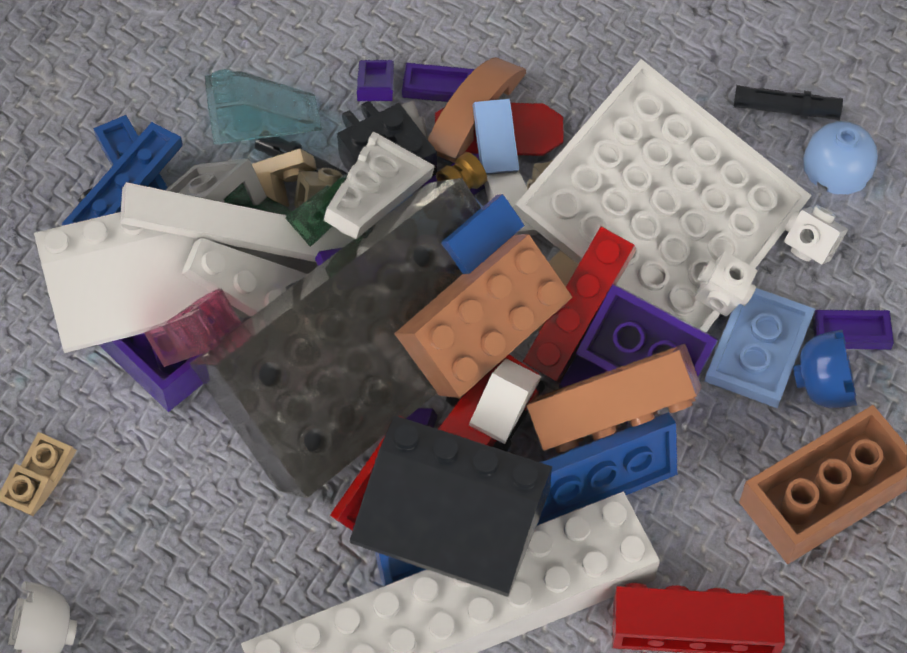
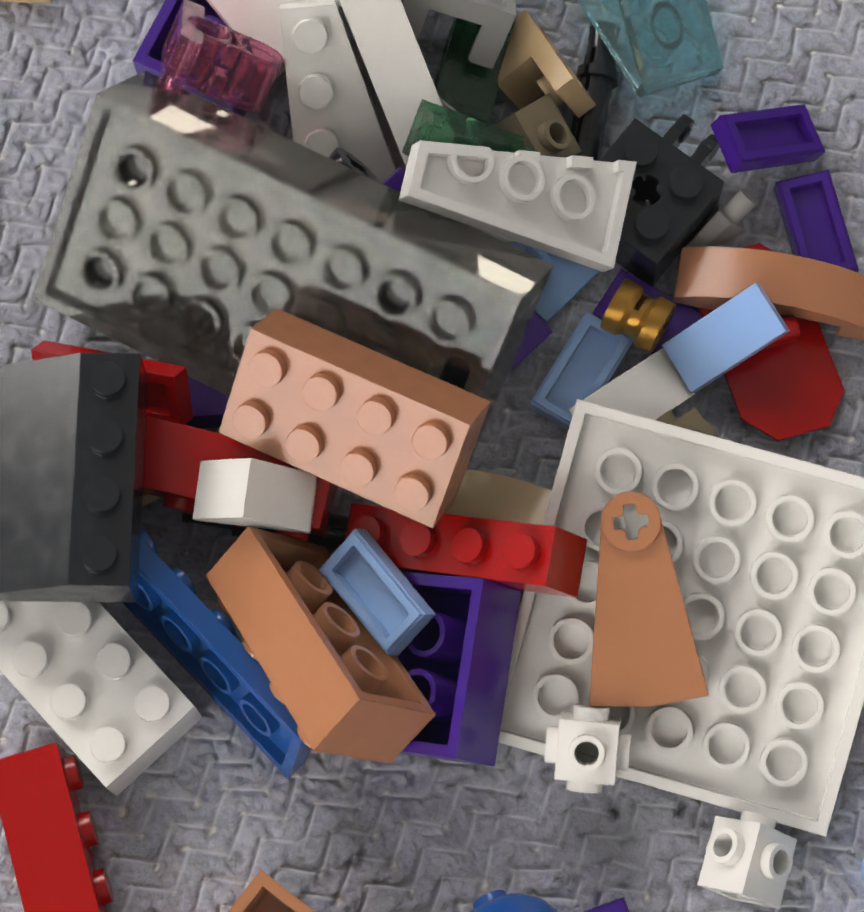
camera: 75 degrees right, 15 degrees up
blue tile [441,194,525,274] -> none
light blue plate [704,288,815,408] -> none
none -> light blue tile [319,528,436,655]
none -> nougat piece [589,491,709,707]

